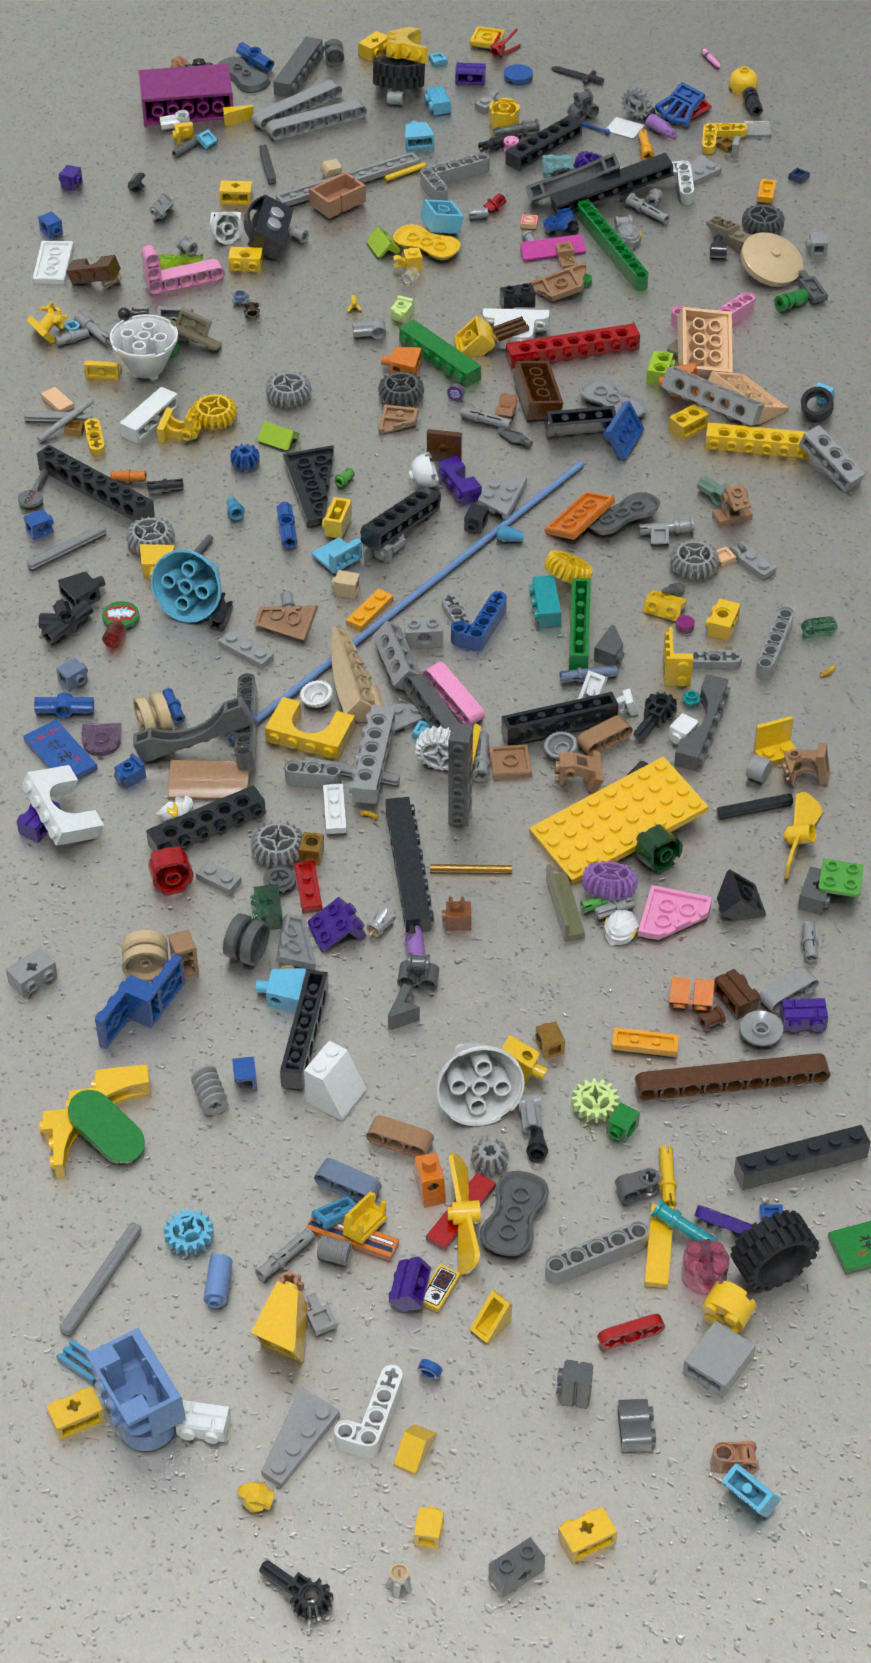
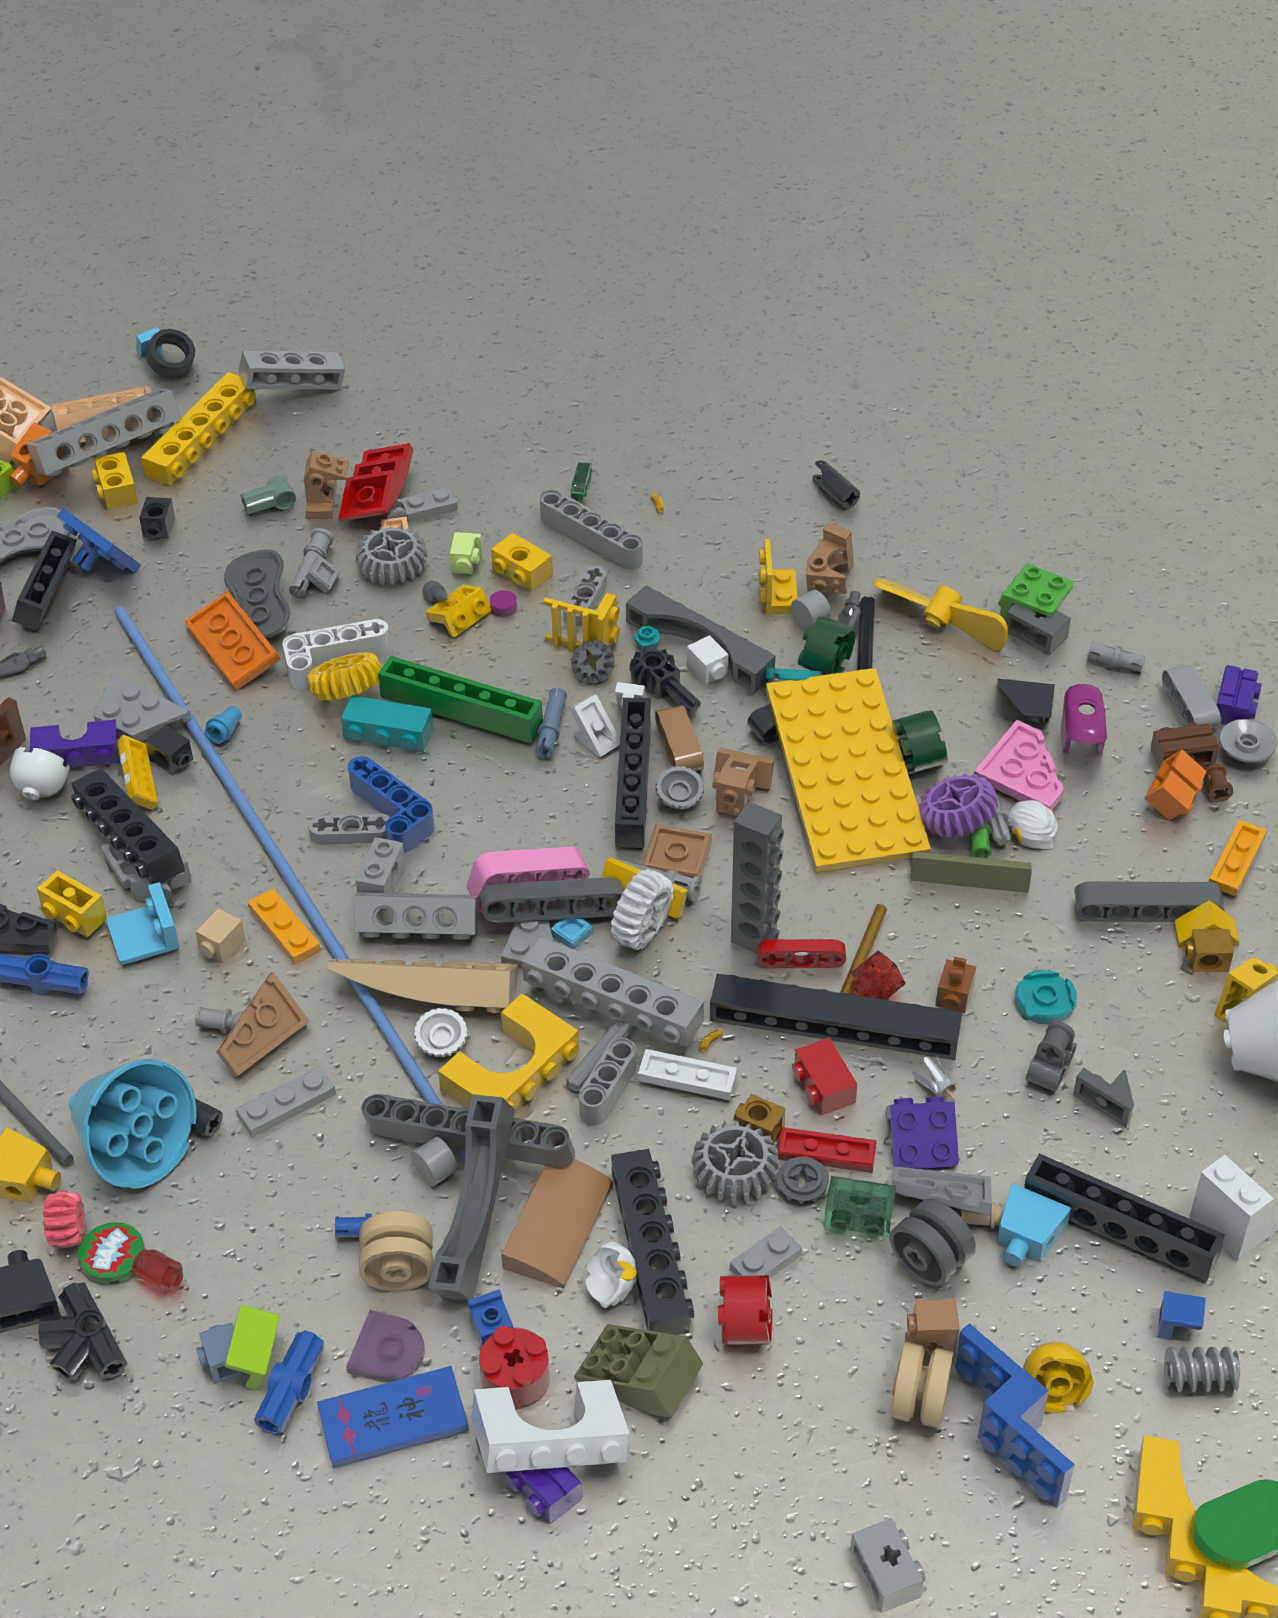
camera: 70 degrees left, 0 degrees up
medium lavender piece [404,925,426,960] -> none
dark grey slope [594,625,624,666] -> none
none -> coral gear [42,1191,86,1248]
none -> yellow plate [117,735,158,811]
none -> black brick [139,497,175,539]
none -> lime panel [225,1305,280,1390]
none -> white beam [283,619,390,689]
none -> red slope [338,443,414,521]
none -> yellowish green brick [450,532,482,575]
none -> red brick [479,1326,550,1410]
none -> dark grey gear [570,640,615,684]
none -> olive slope [574,1324,703,1418]
none -> red beam [757,939,846,968]
none -> teal tile [766,668,822,681]
none -> red brick [792,1038,858,1115]
none -> dark green brick [798,616,856,675]
none -> dark grey piece [838,591,861,631]
none -> clear red brick [851,950,906,999]
none -> teal tile [1015,970,1077,1024]
none -> yellow cylinder [1023,1342,1094,1413]
none -> magenta piece [1061,684,1107,754]
none -> dark grey beam [1074,881,1224,922]
none -> yellow slope [1174,900,1240,947]

